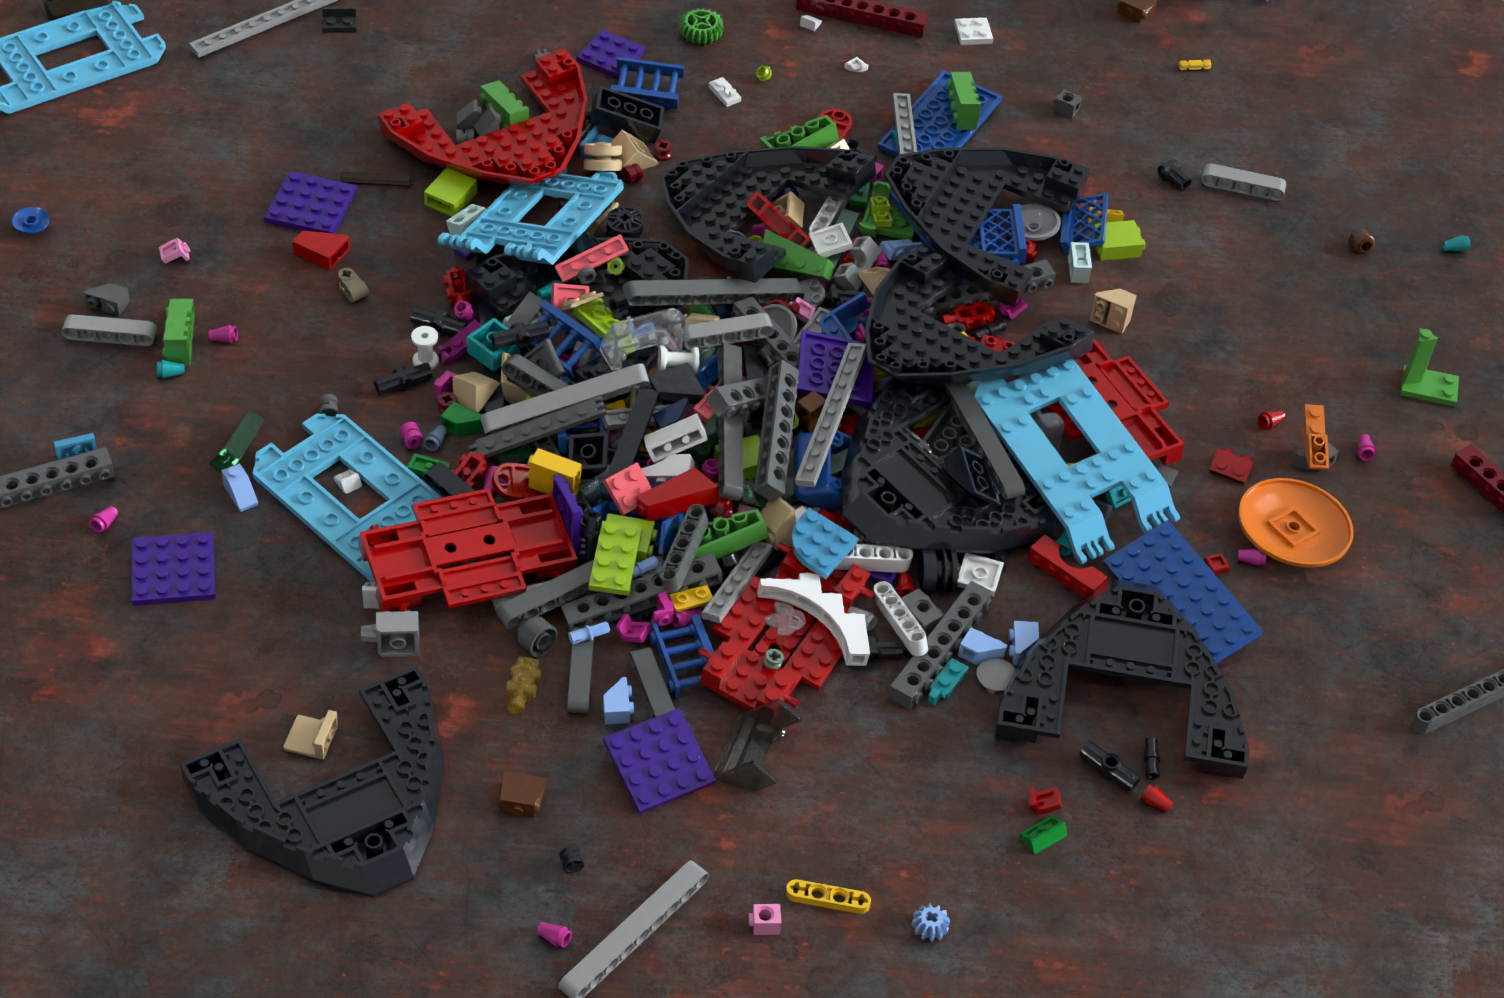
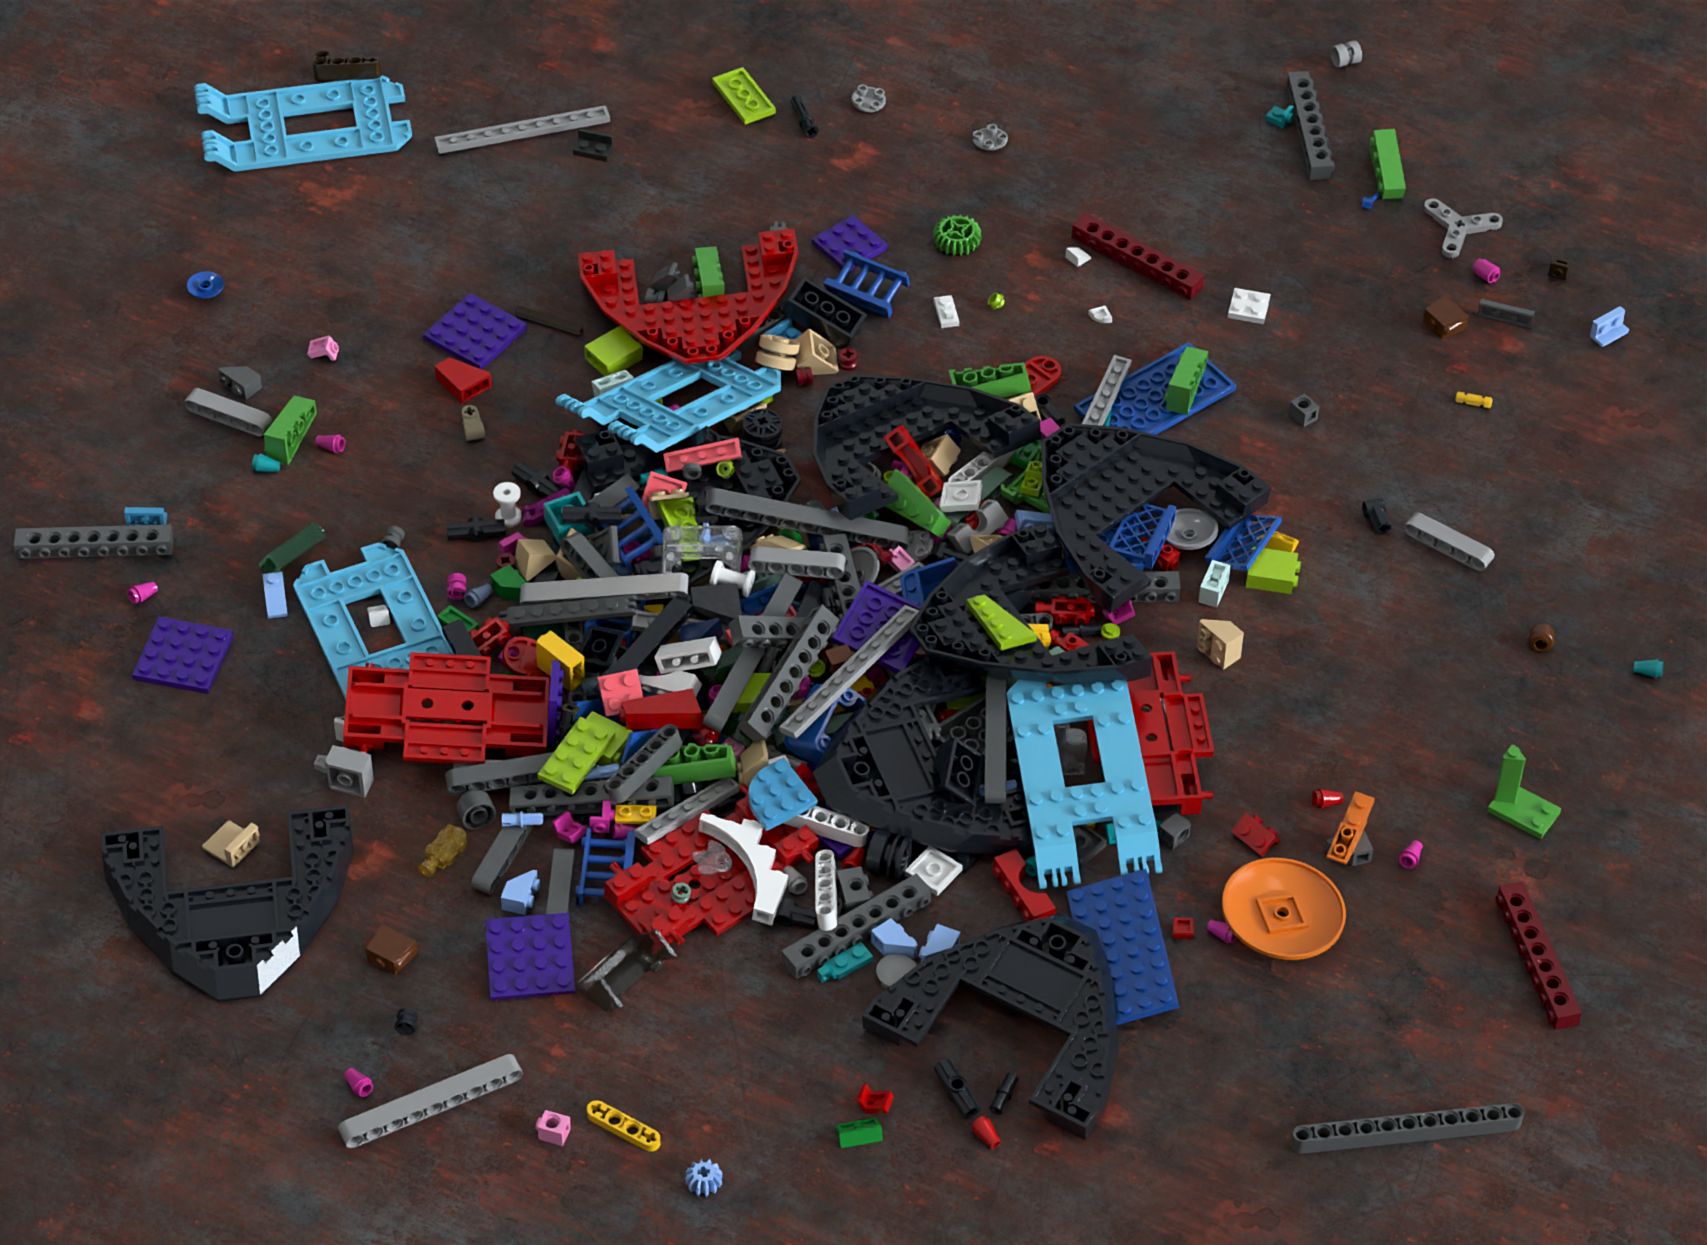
camera: 25 degrees right, 0 degrees up
none -> lime wing [966,594,1037,650]
none -> lime plate [1101,623,1120,640]

